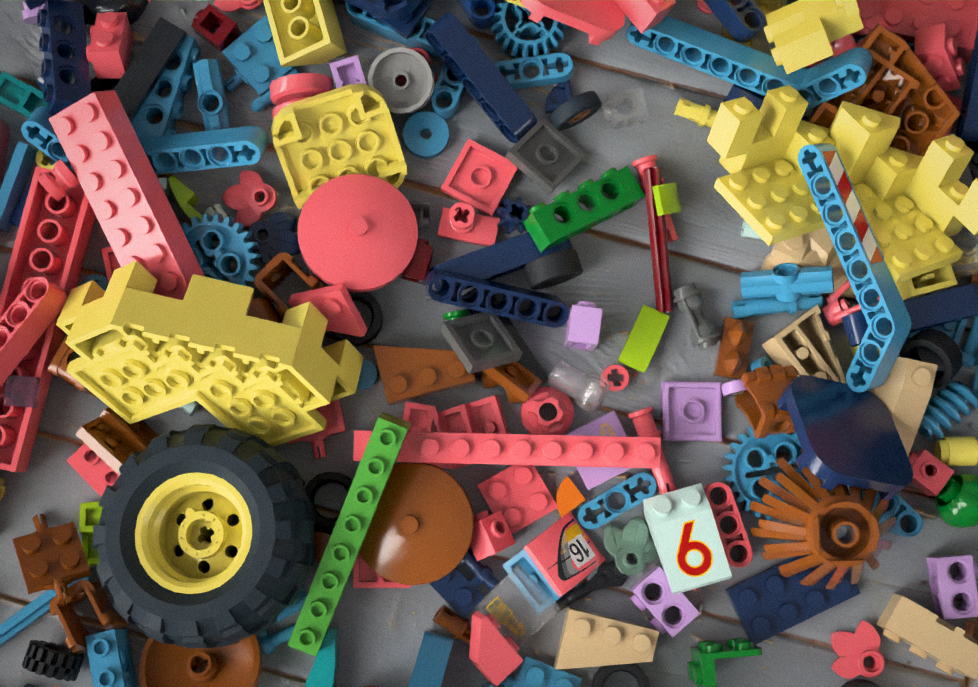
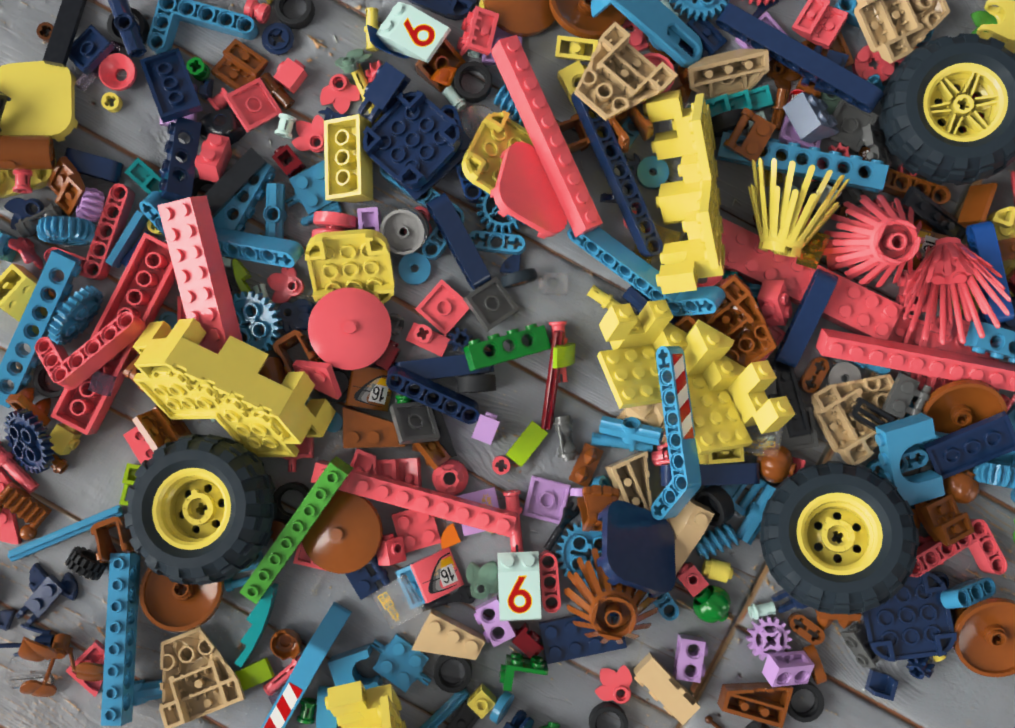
camera: 20 degrees right, 5 degrees up
dark orange plate [12,514,91,604] -> none
coral wheel [37,159,80,201] -> none
reddish brown axle [432,604,471,645] -> none
coral slope [469,611,523,686] -> none
clear piece [547,360,611,412] -> none
dark azure beam [577,472,657,529] -> none
none -> slope [345,367,394,412]
none -> dark red brick [512,622,544,658]
none -> black piece [544,502,580,551]

